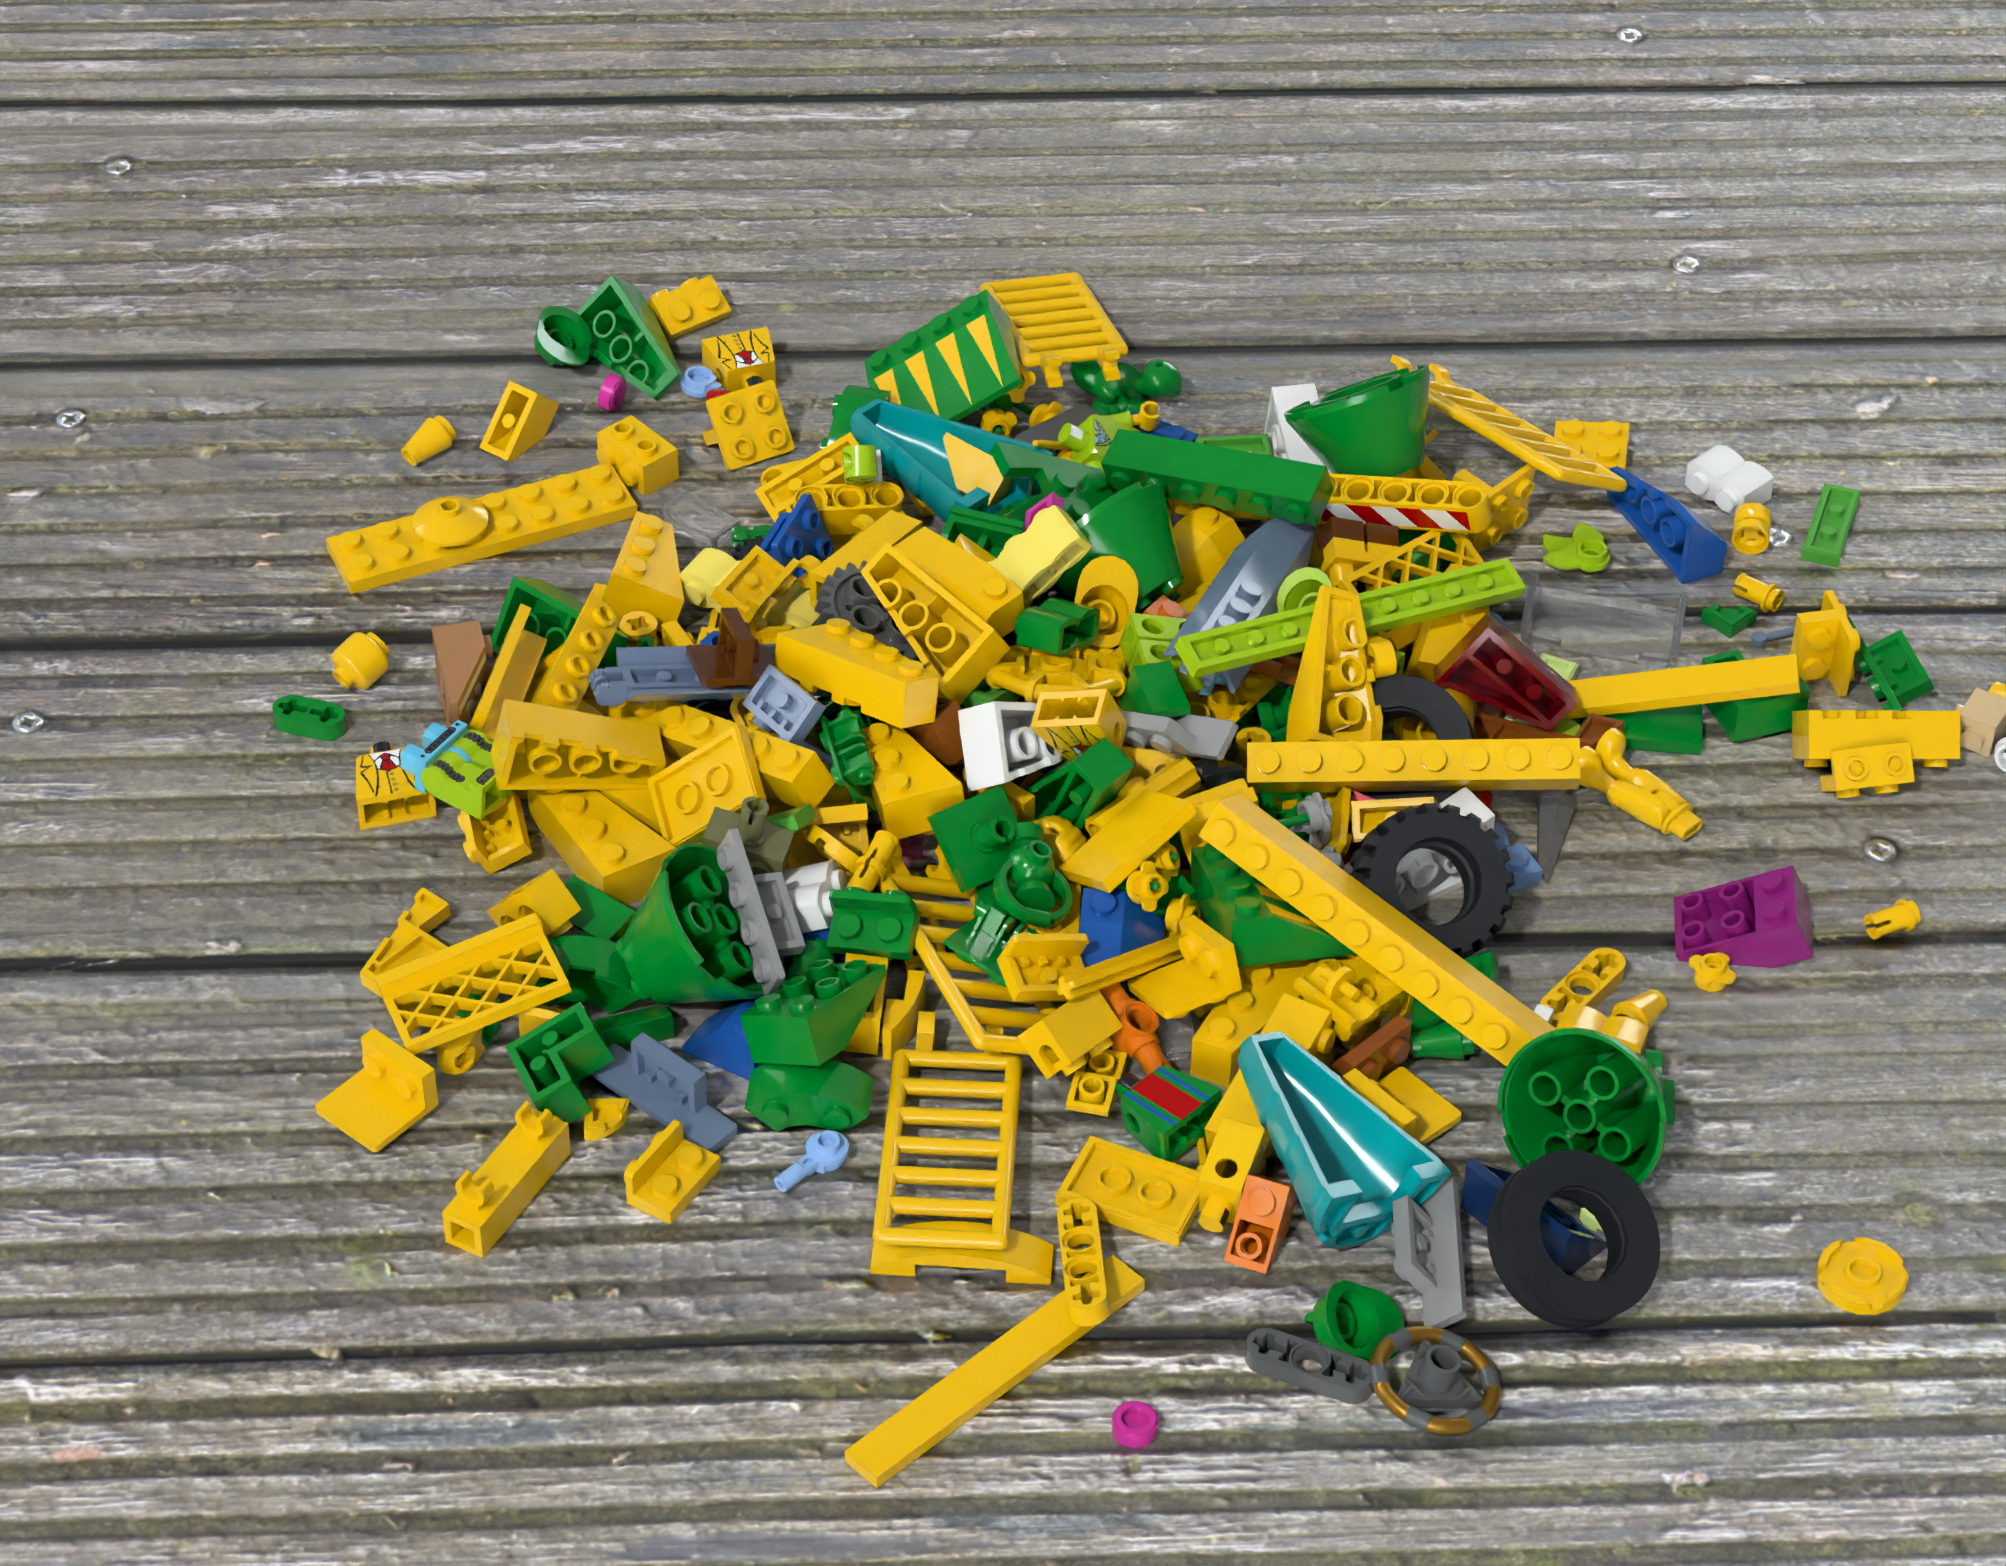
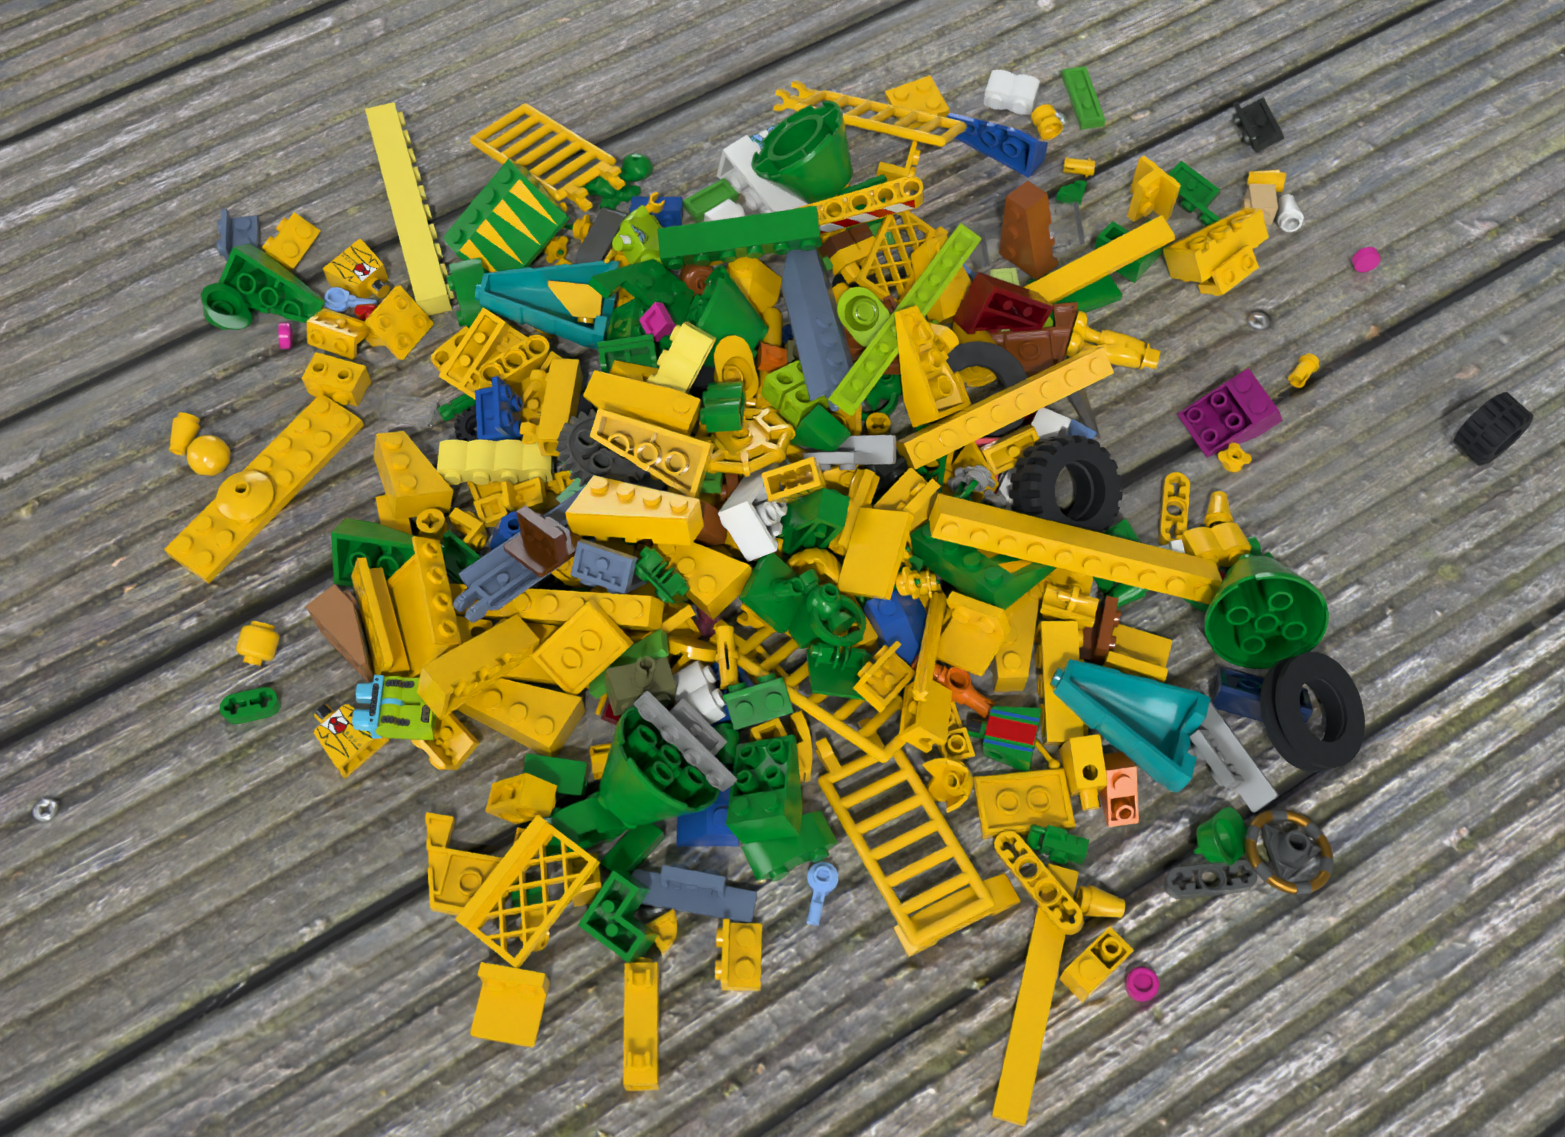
camera: 30 degrees left, 20 degrees up
yellow slope [479,380,560,462] -> none
yellow bracket [710,545,800,624] -> none
lime leg [842,445,883,484] -> none
lime plate [1542,522,1610,573] -> none
sand blue hinge [1751,627,1795,647] -> none
yellow tile [1816,1237,1909,1315] -> none
none -> yellow hair [187,435,231,476]
none -> sand blue bracket [217,209,260,262]
none -> yellow bracket [307,308,371,360]
none -> light yellow brick [365,102,454,316]
none -> yellow piece [922,756,973,813]
none -> dark orange wedge [999,180,1058,280]
none -> green piece [1025,824,1089,865]
none -> yellow slope [1059,926,1134,1003]
none -> yellow cone [1075,884,1125,918]

